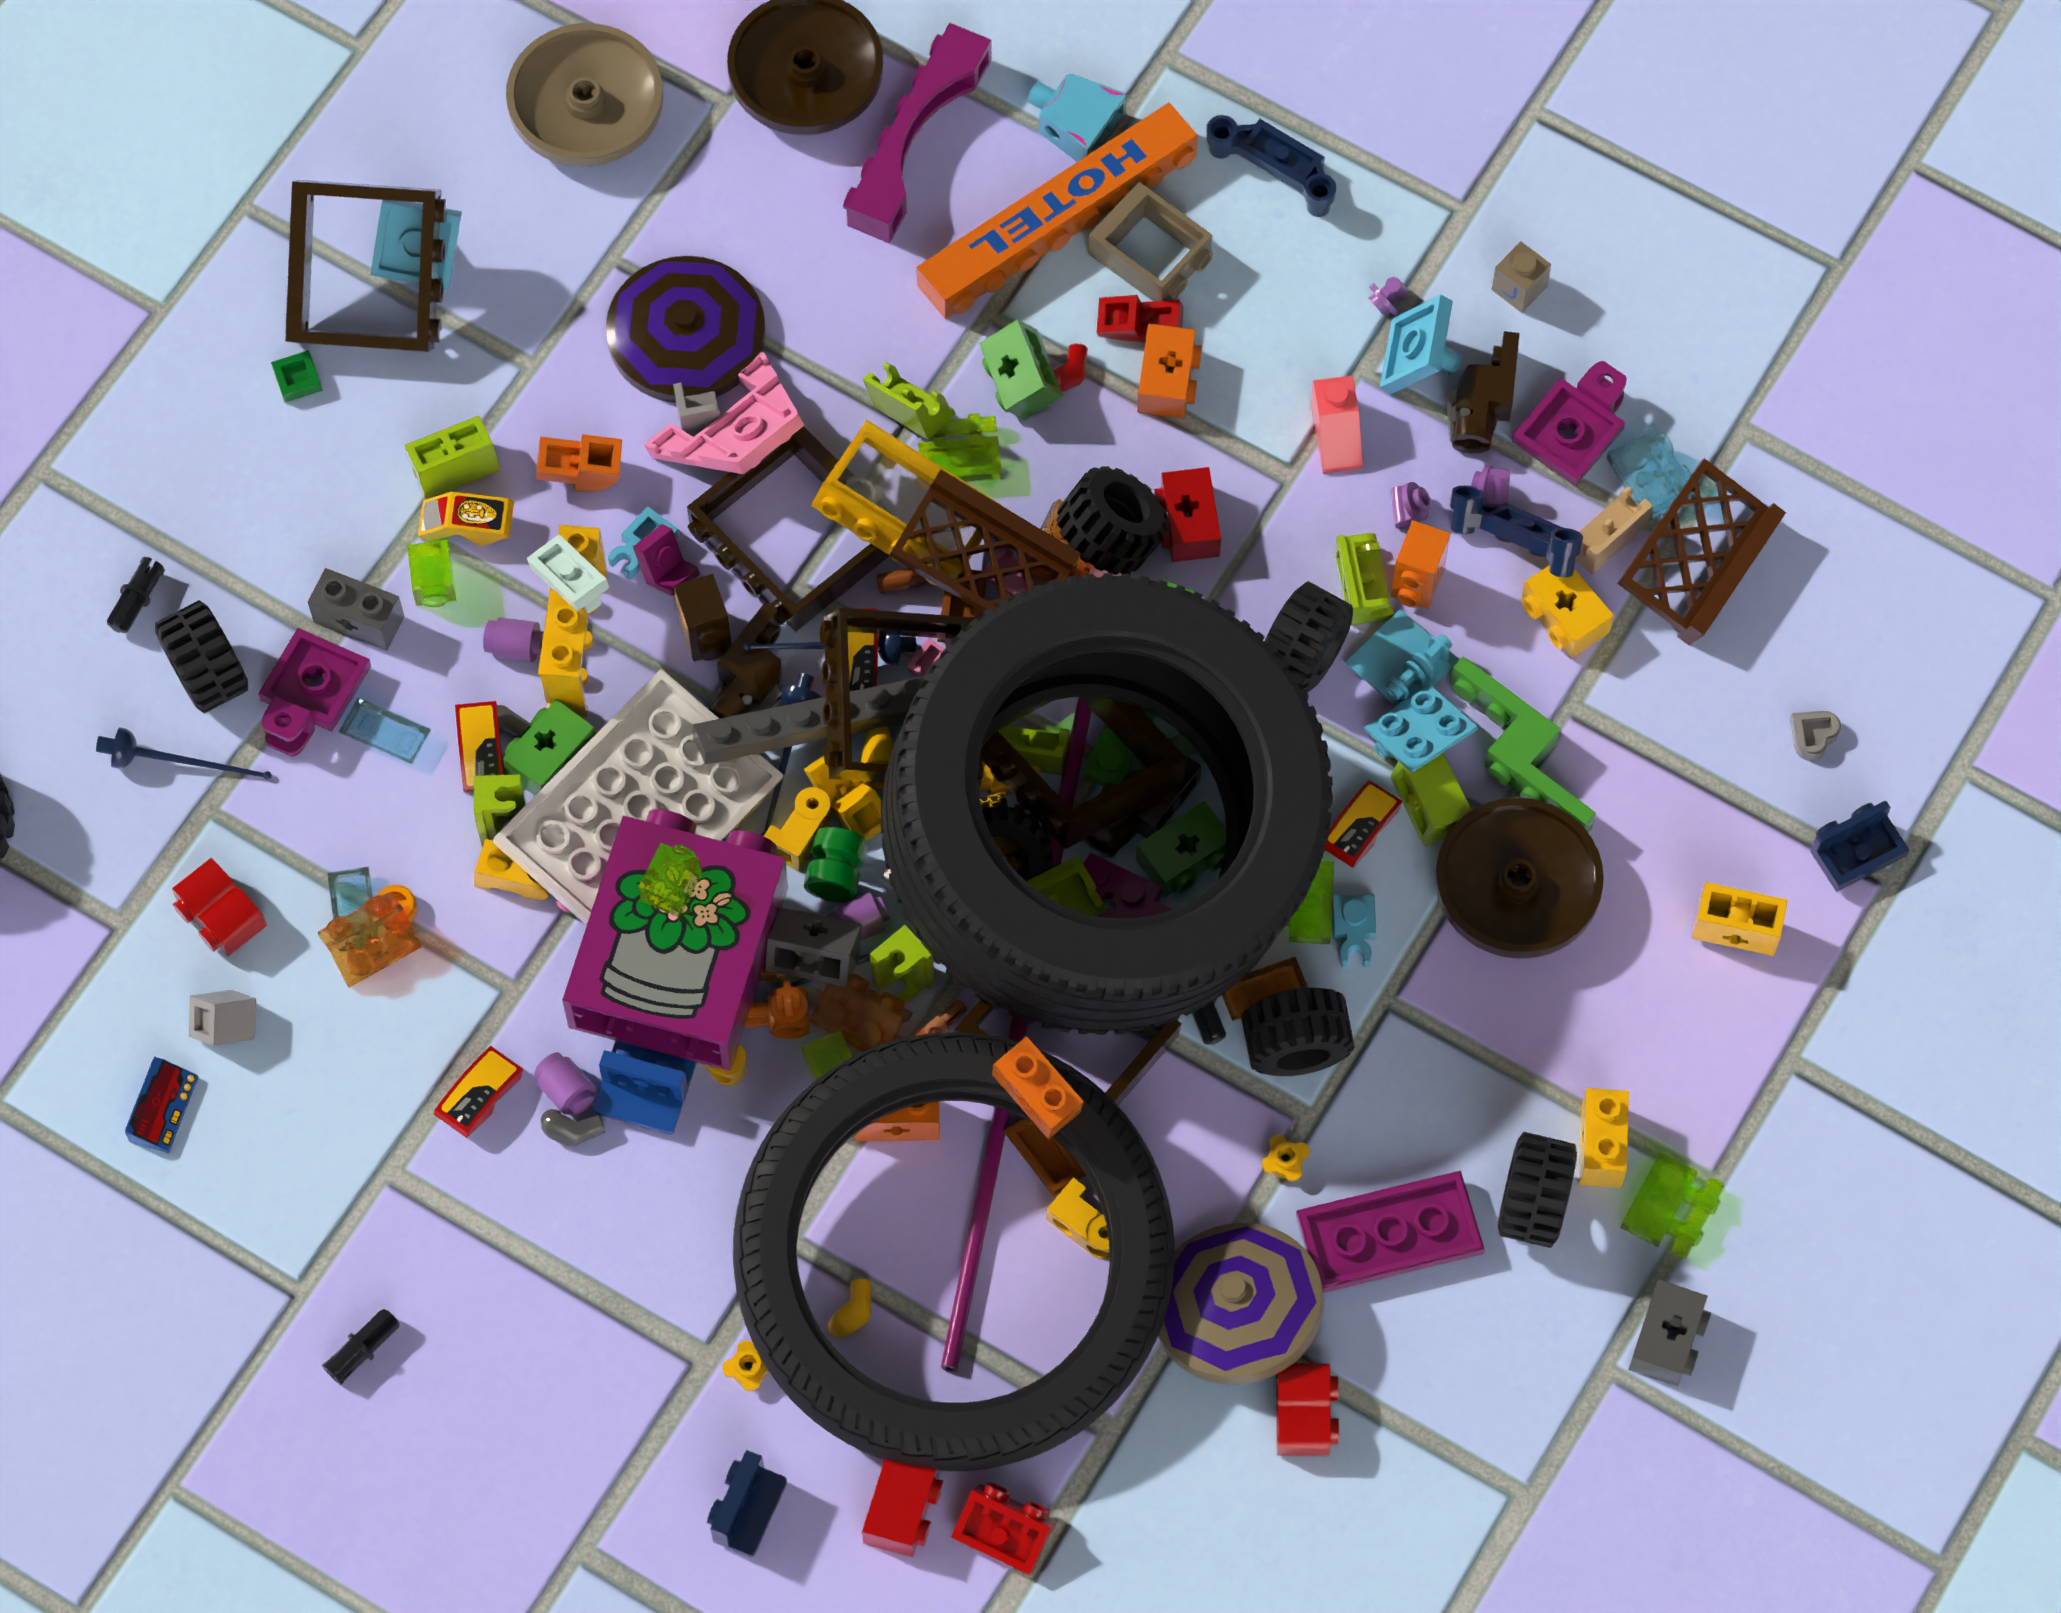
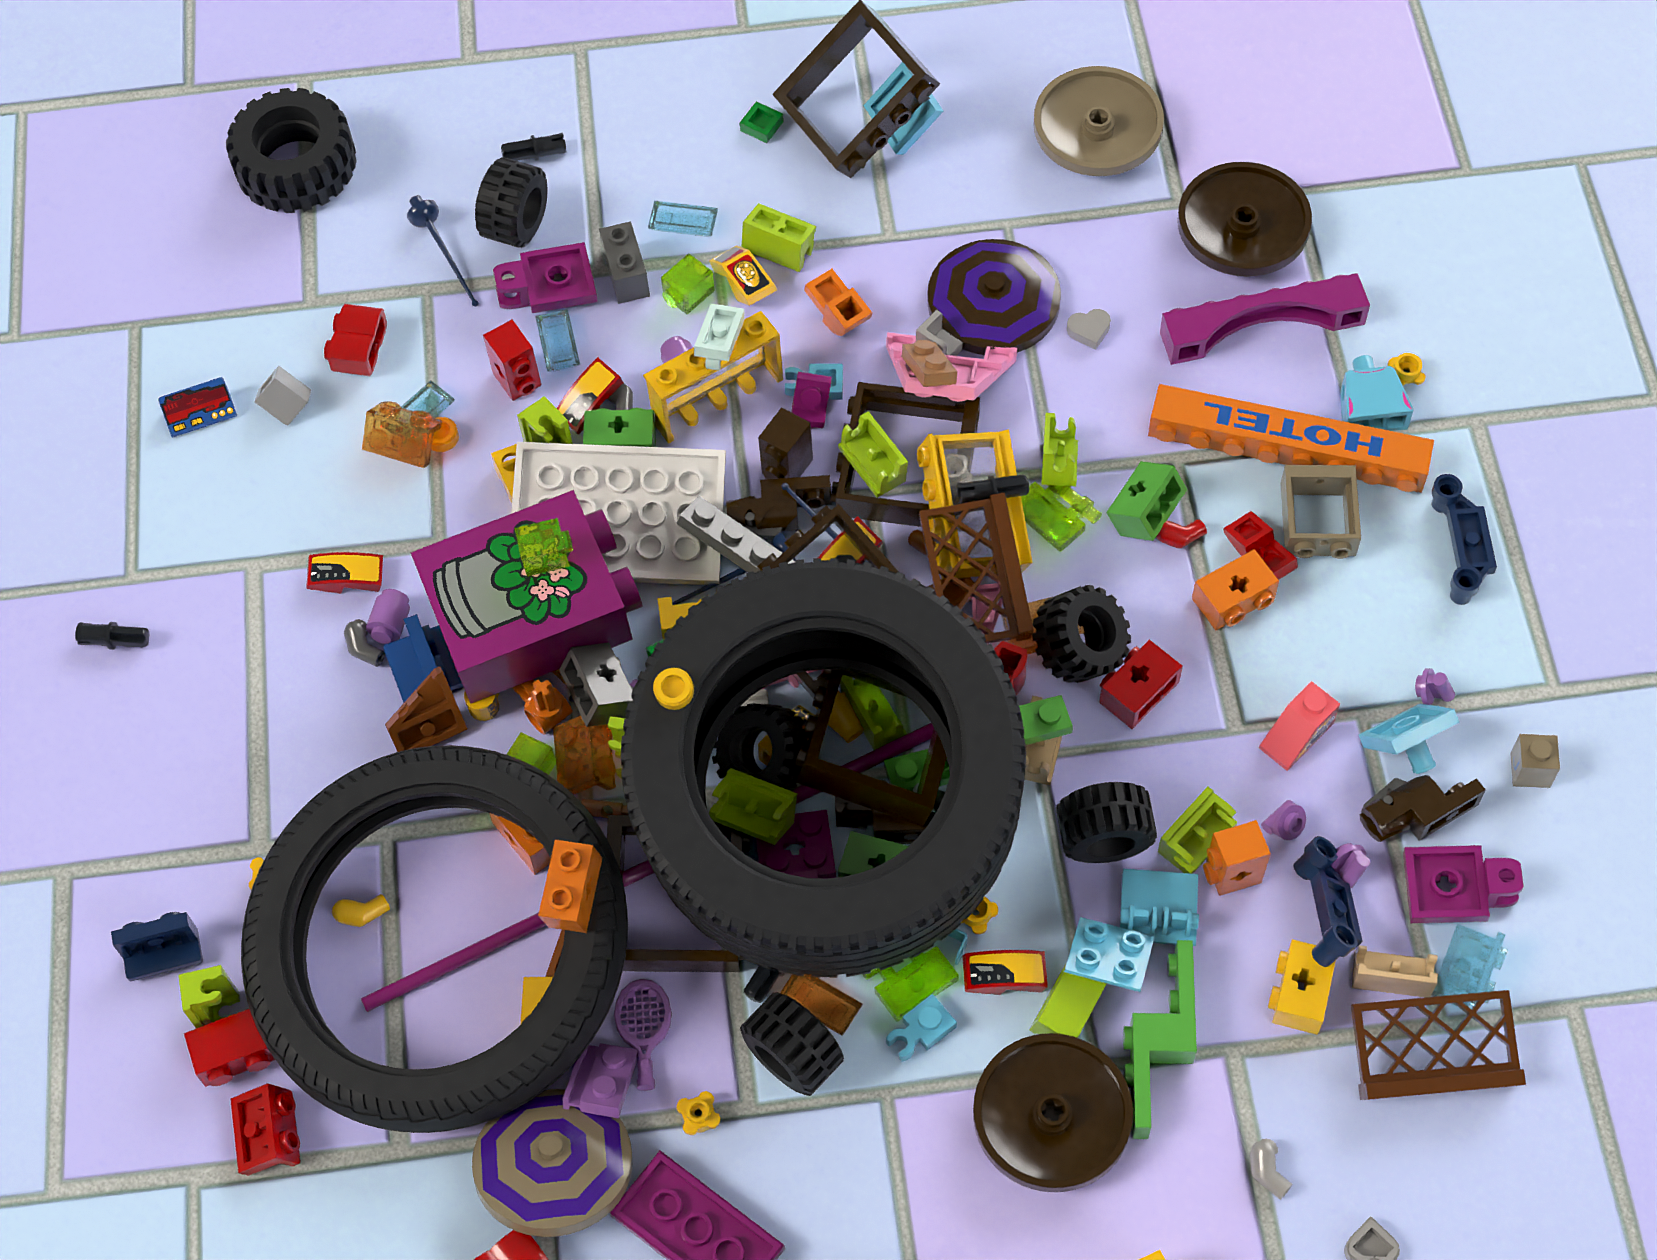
camera: 55 degrees right, 5 degrees down
none -> lime hinge [178,965,240,1028]
none -> dark orange wing [385,666,468,752]
none -> red brick [483,319,542,401]
none -> medium lavender plate [563,1043,638,1119]
none -> medium lavender piece [614,979,672,1091]
none -> clear light blue tile [648,201,718,237]
none -> yellow tile [653,668,694,710]
none -> lime hinge [838,411,908,498]
none -> medium nougat plate [902,340,957,387]
none -> black axle [957,474,1029,504]
none -> light grey tile [1067,309,1111,350]
none -> light grey arm [1250,1138,1293,1200]
none -> yellow plate [1388,353,1426,386]

